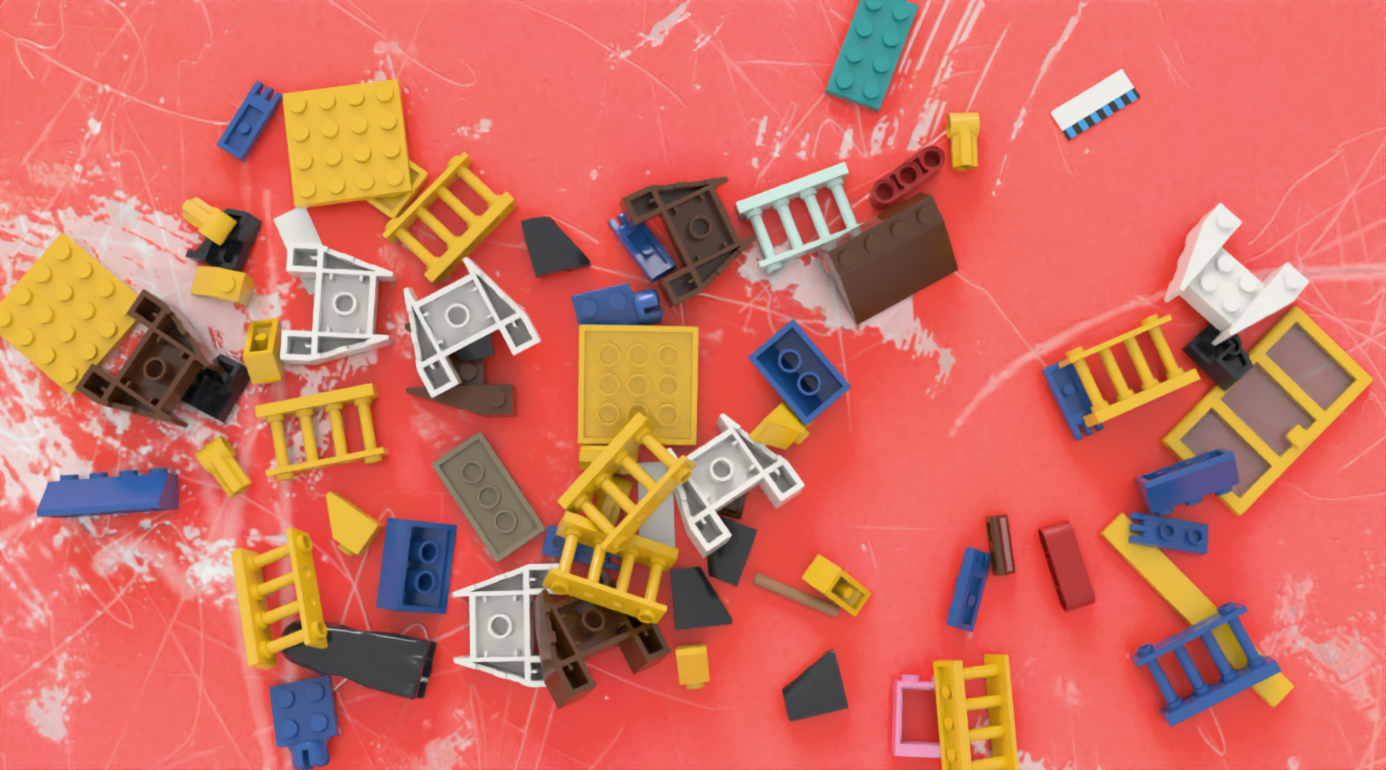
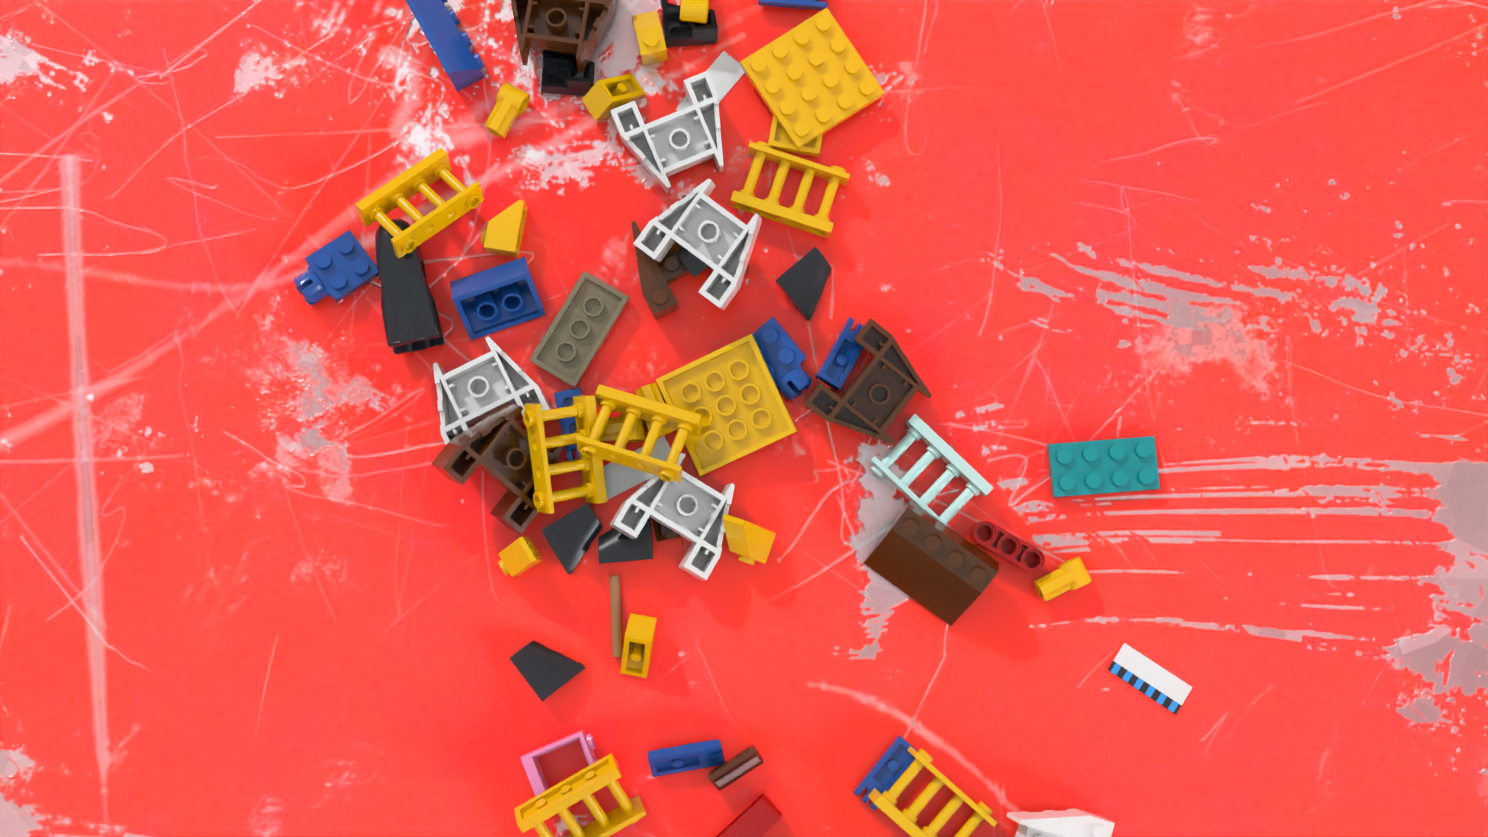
camera: 60 degrees right, 0 degrees up
yellow fence [255,383,390,482] -> none
blue slope [748,319,851,425] -> none

